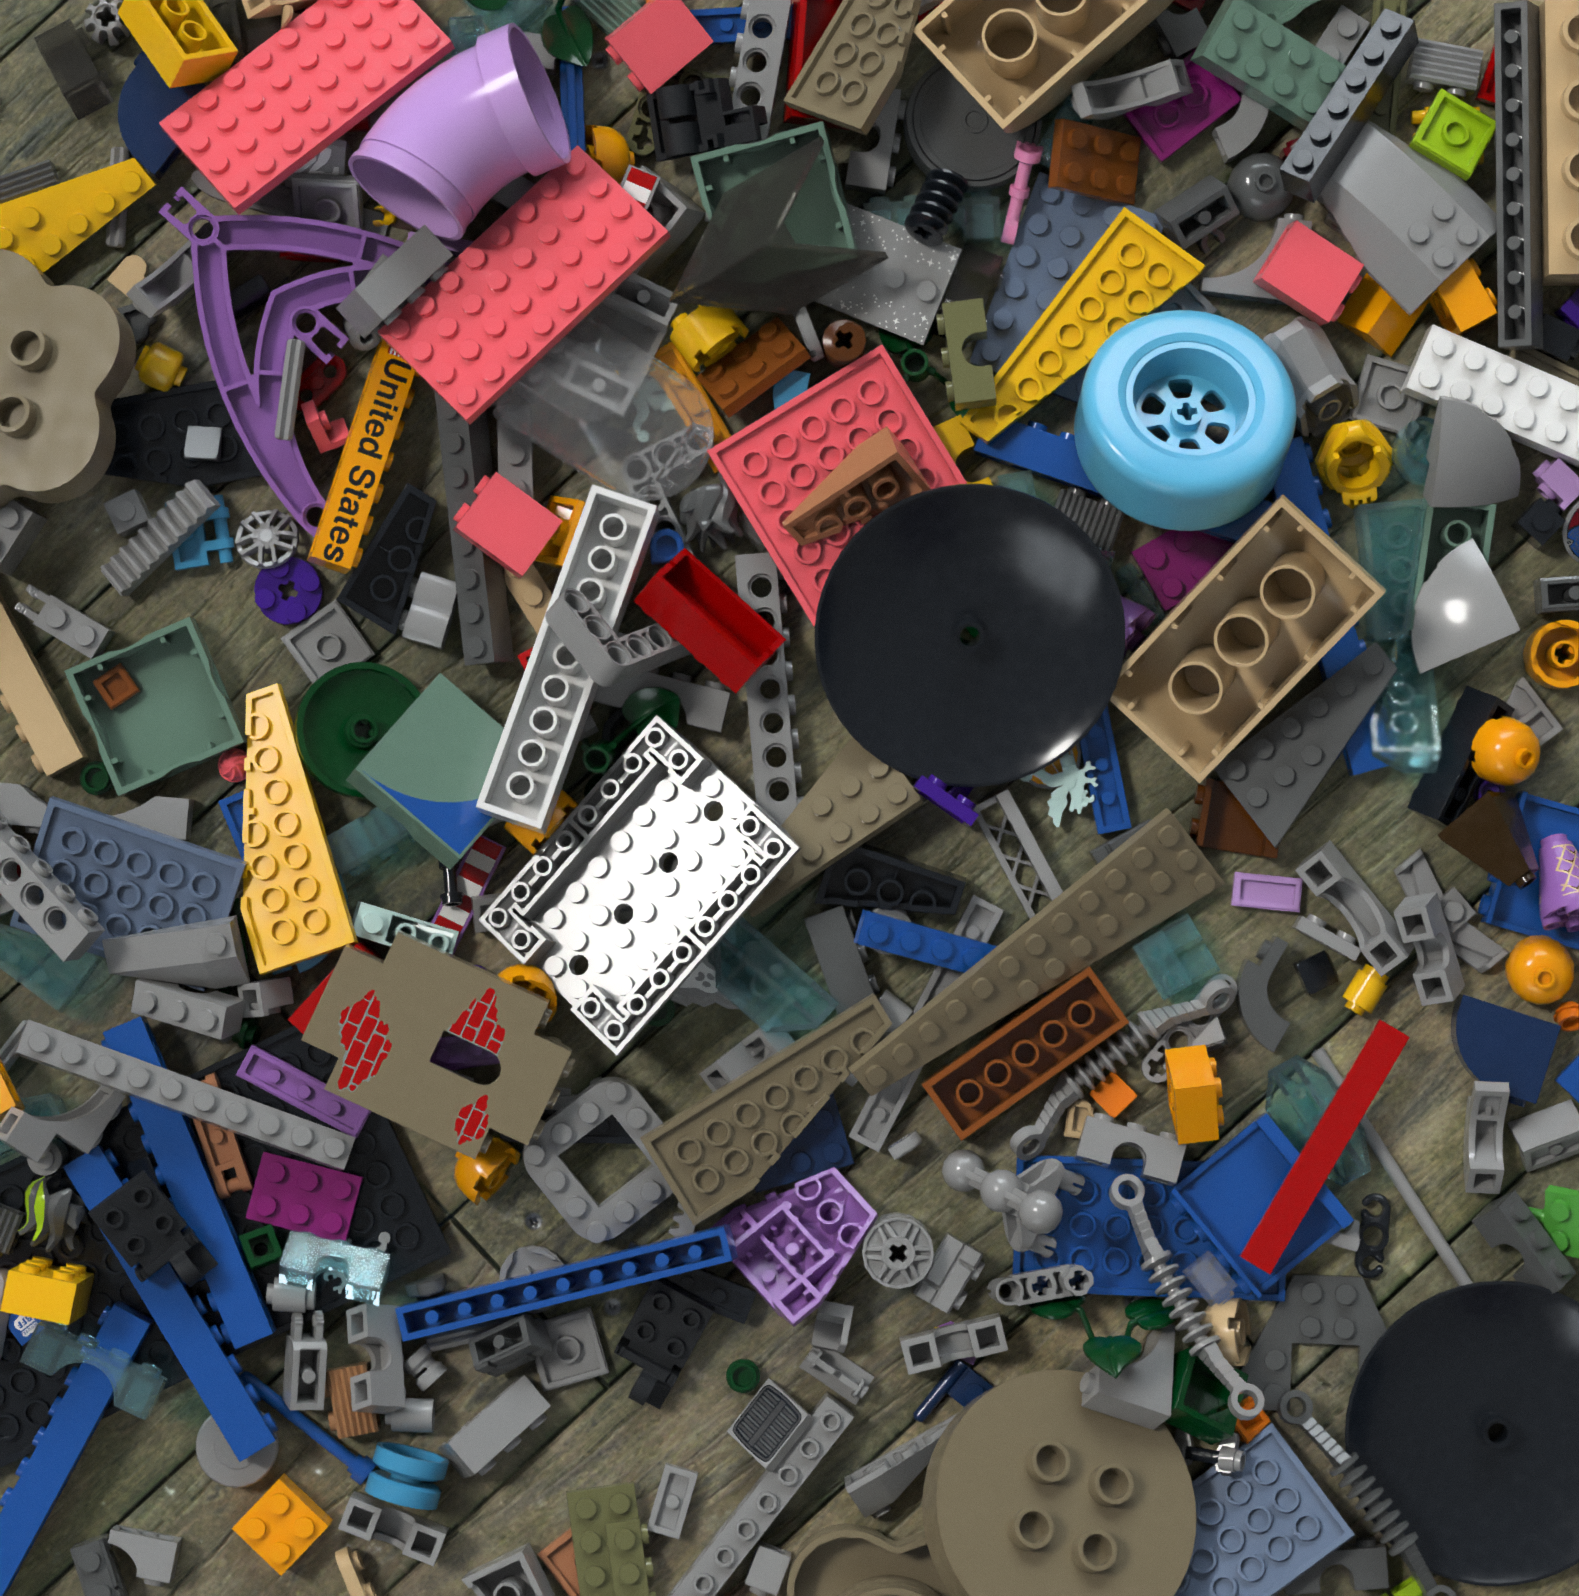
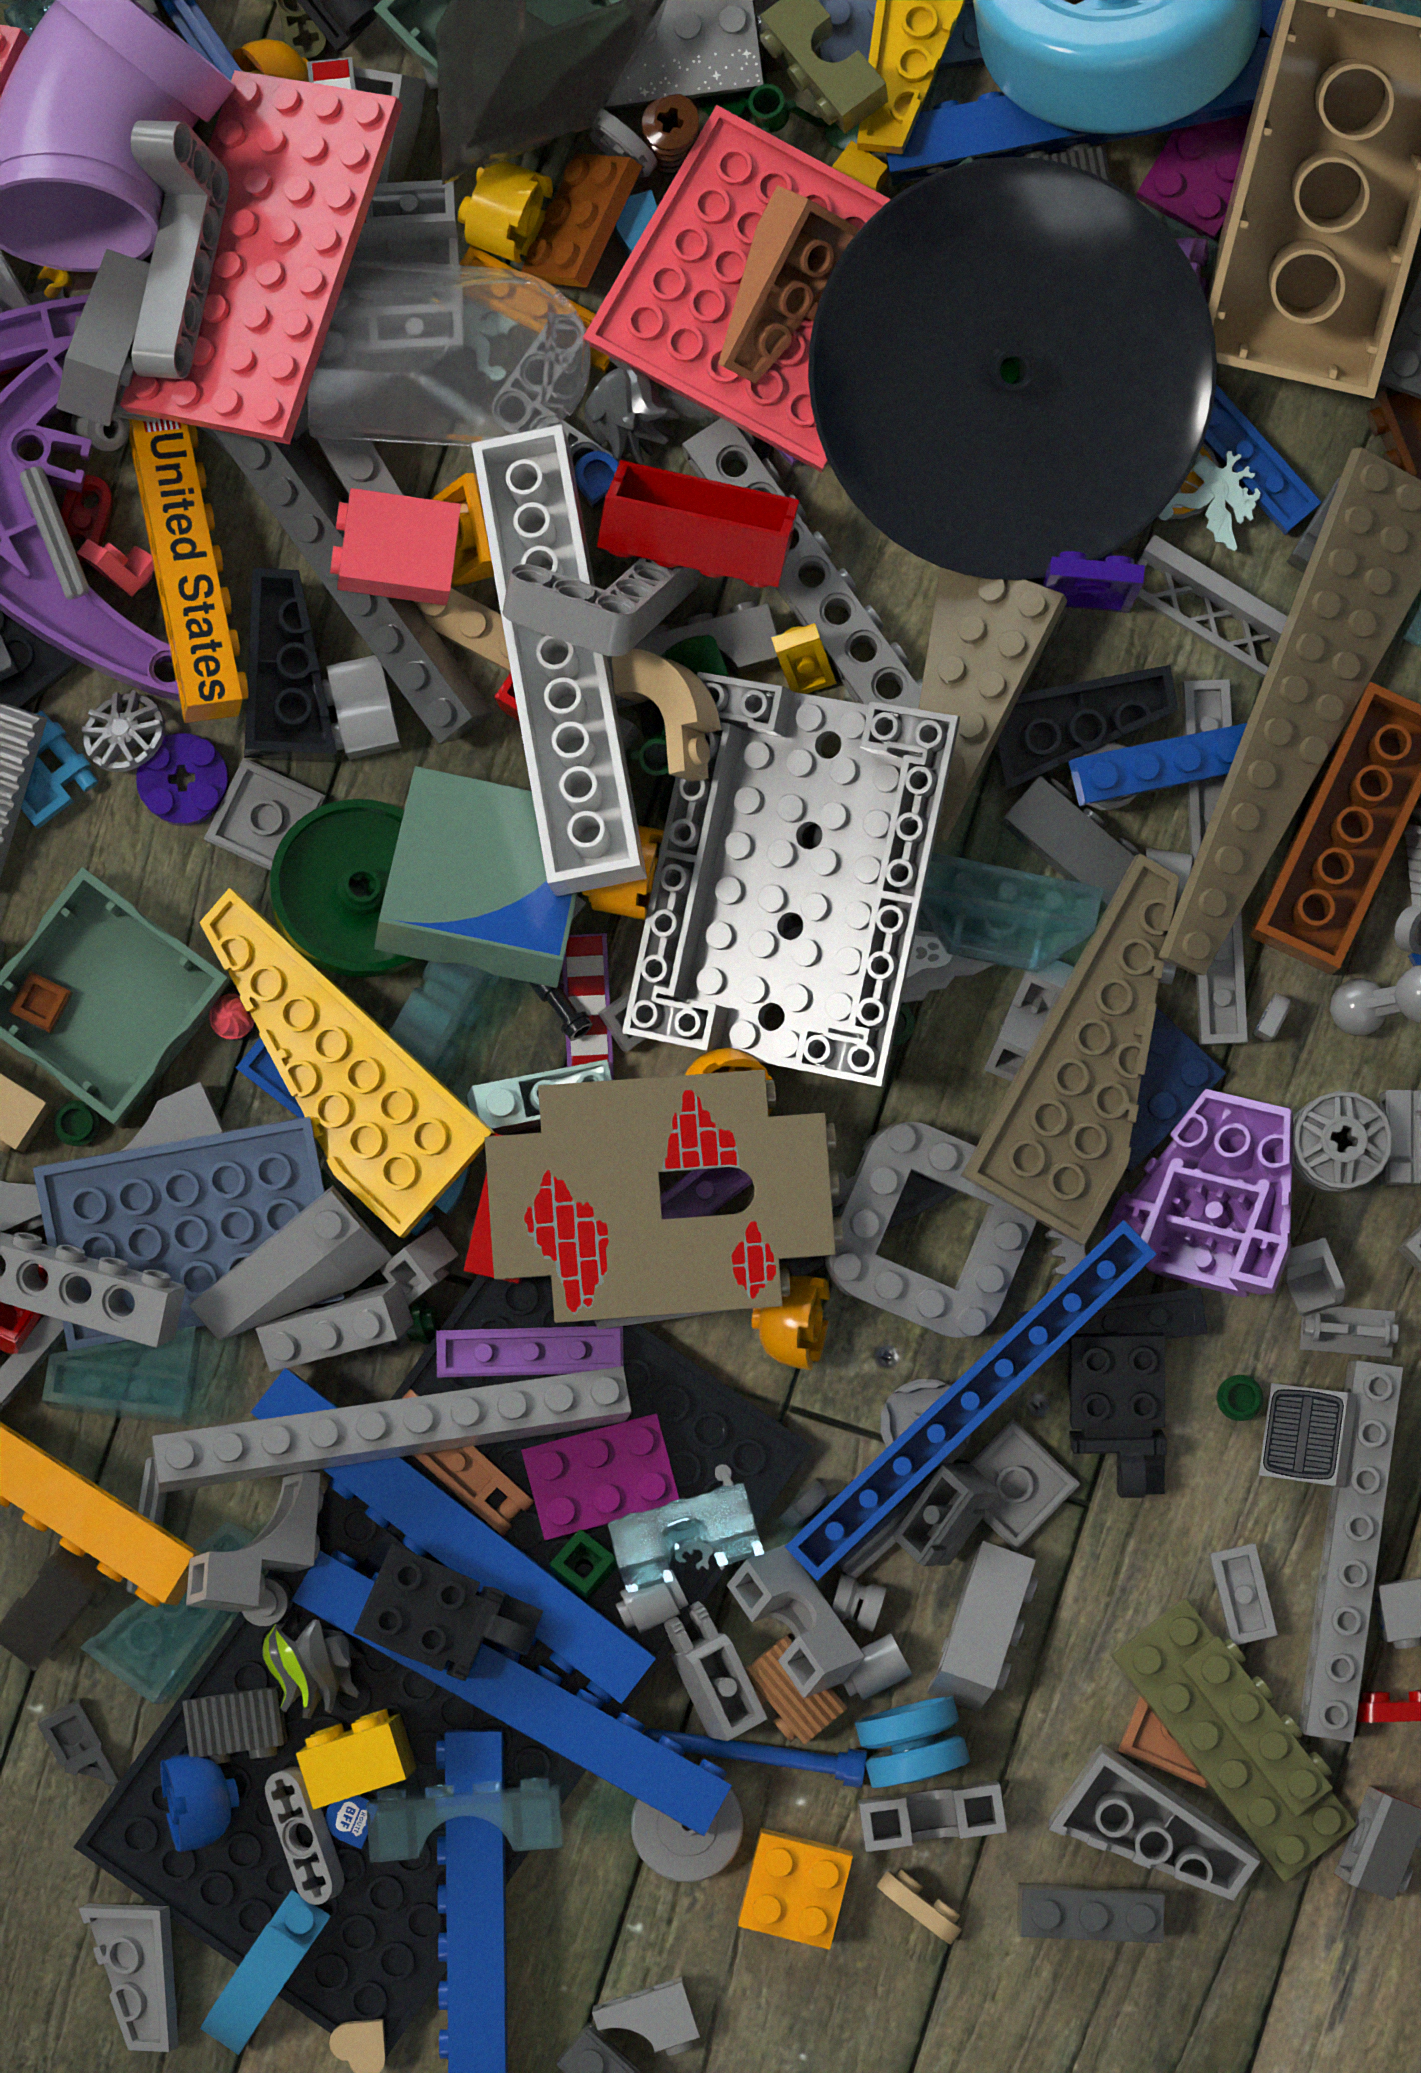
camera: 30 degrees left, 5 degrees down
none -> light grey beam [130,120,229,379]
none -> tan arch [612,648,721,782]
none -> yellow plate [771,623,836,694]

